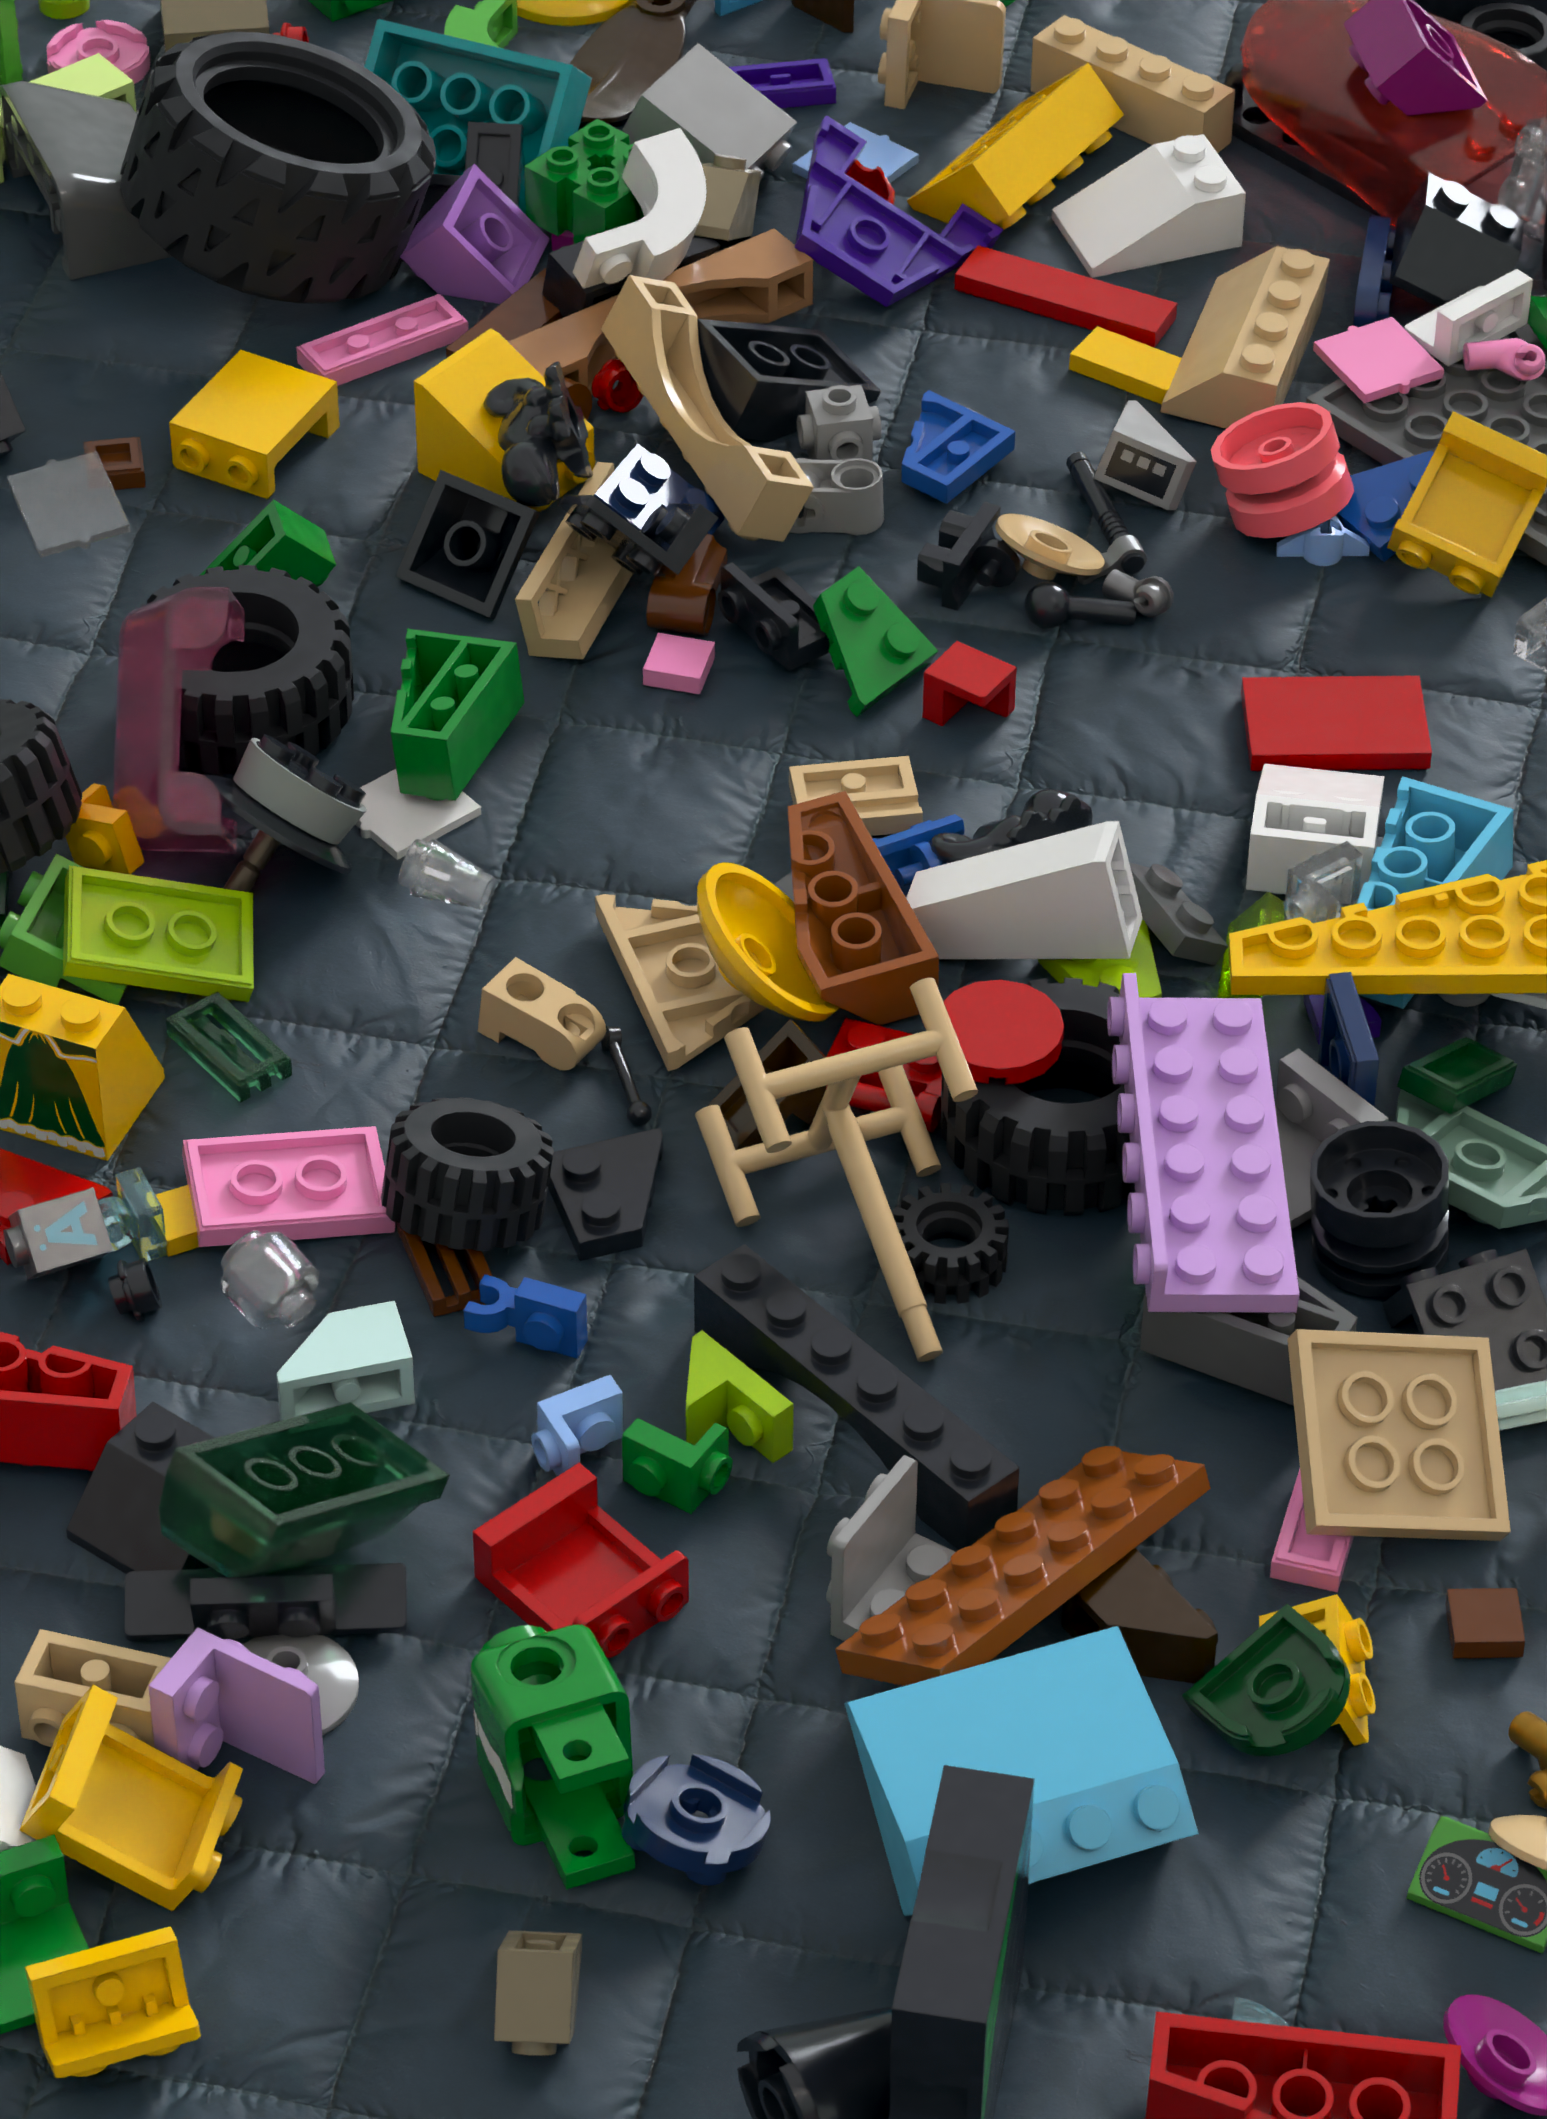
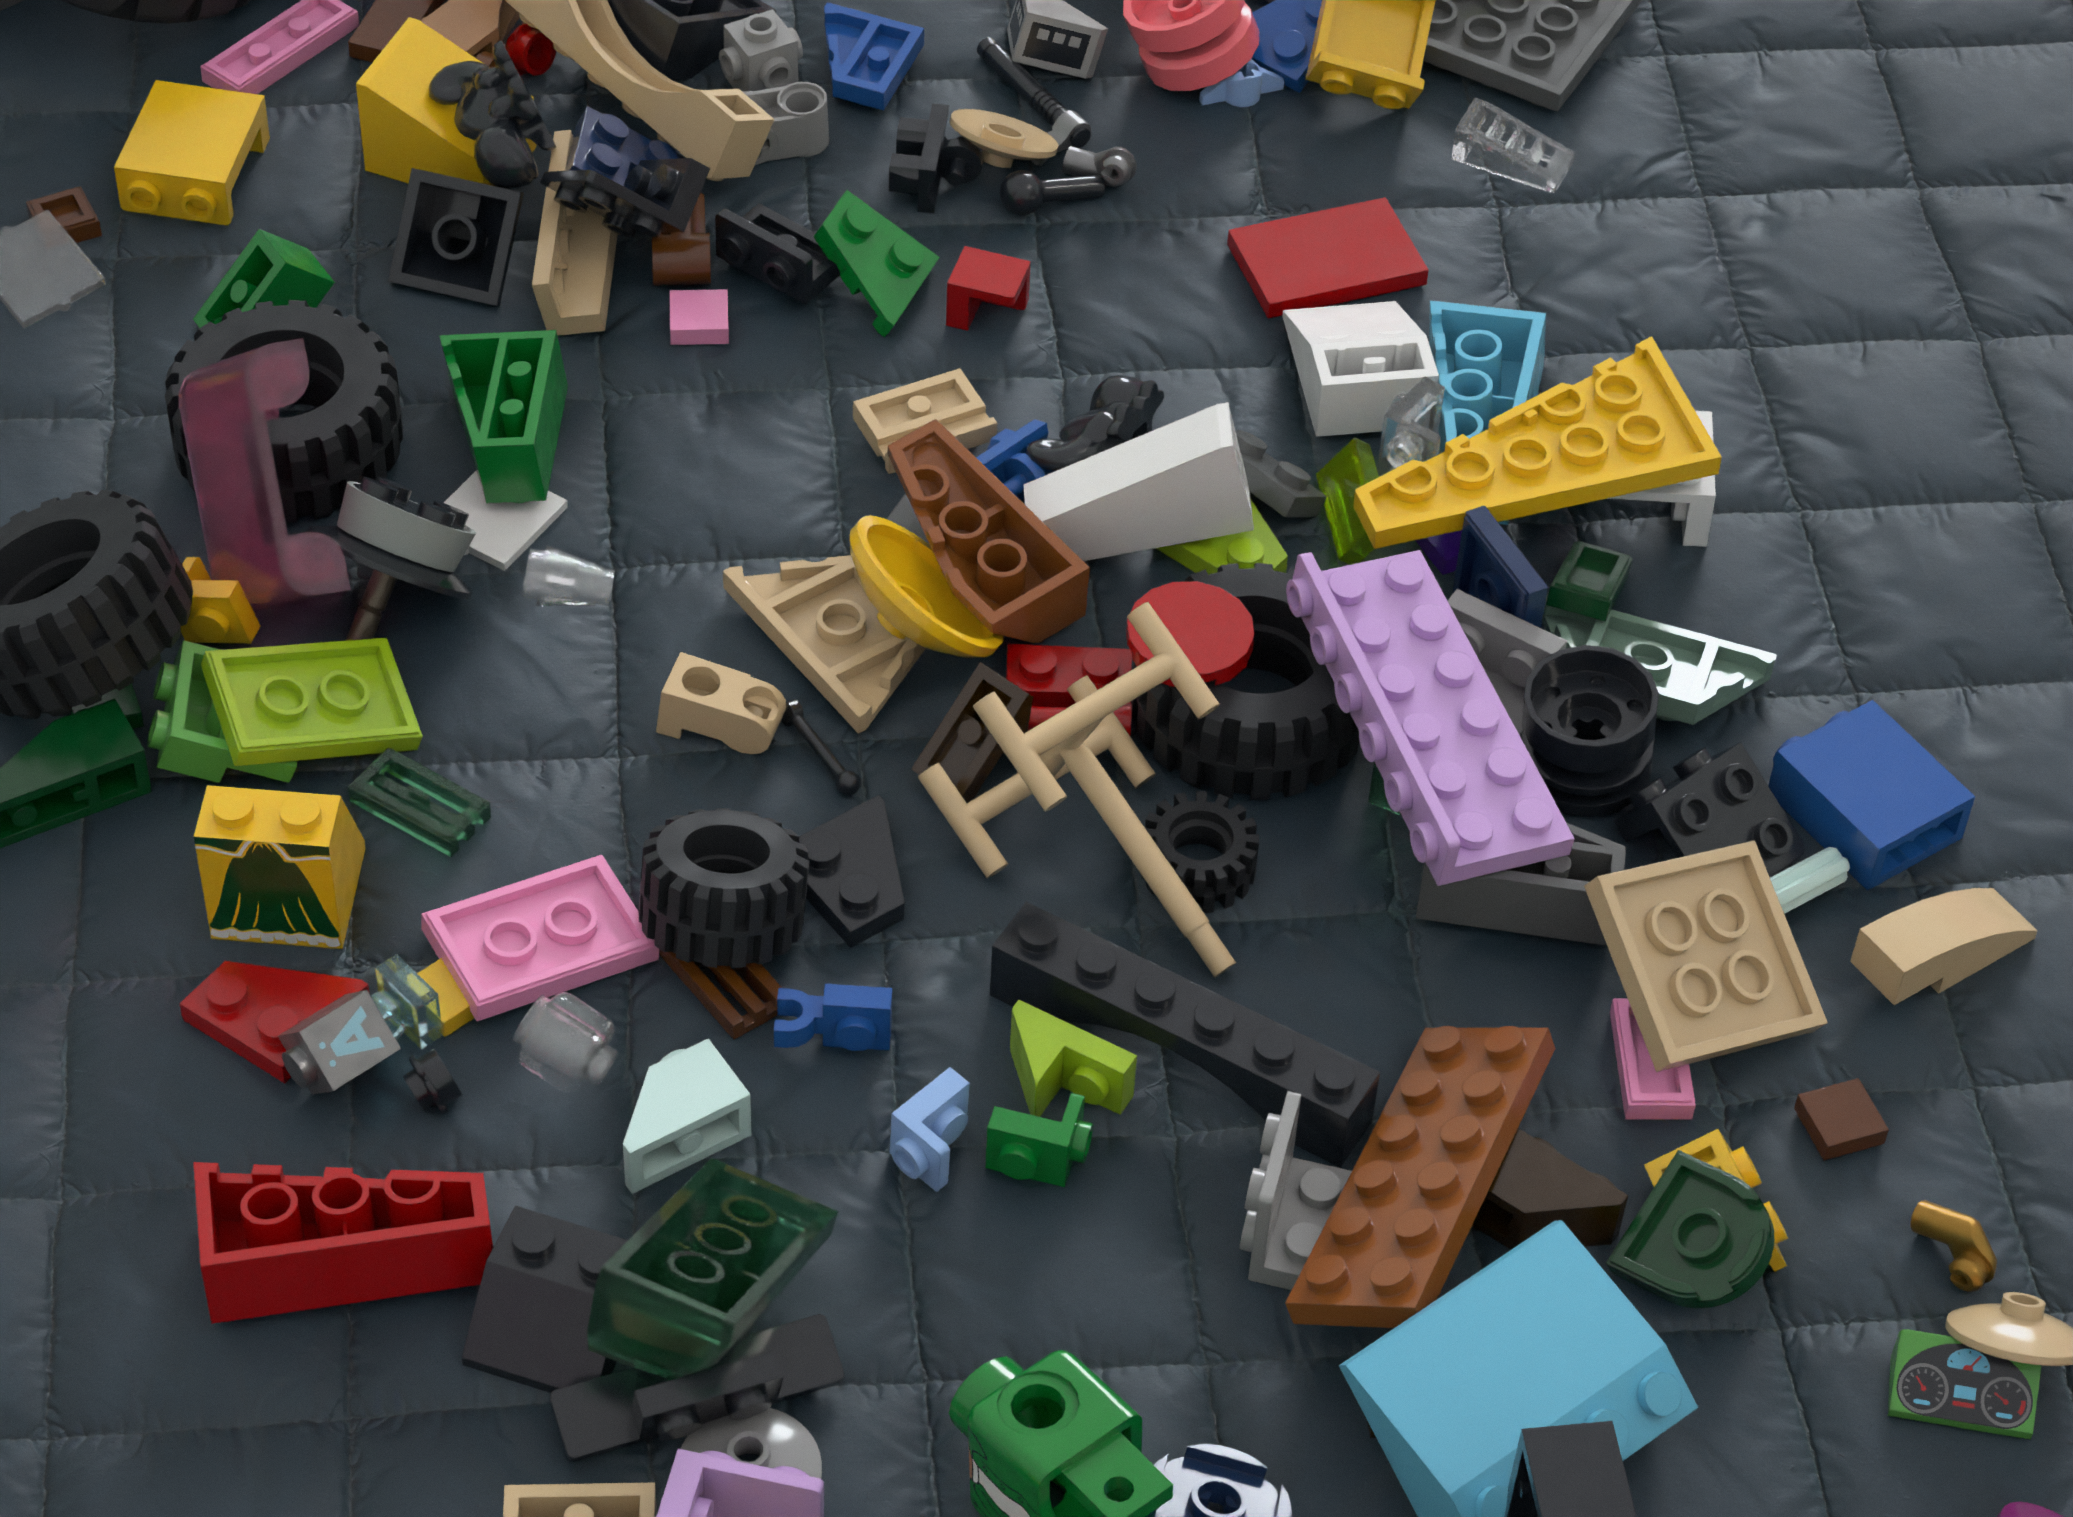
camera: 20 degrees left, 5 degrees up
red panel [473,1463,689,1658] -> none

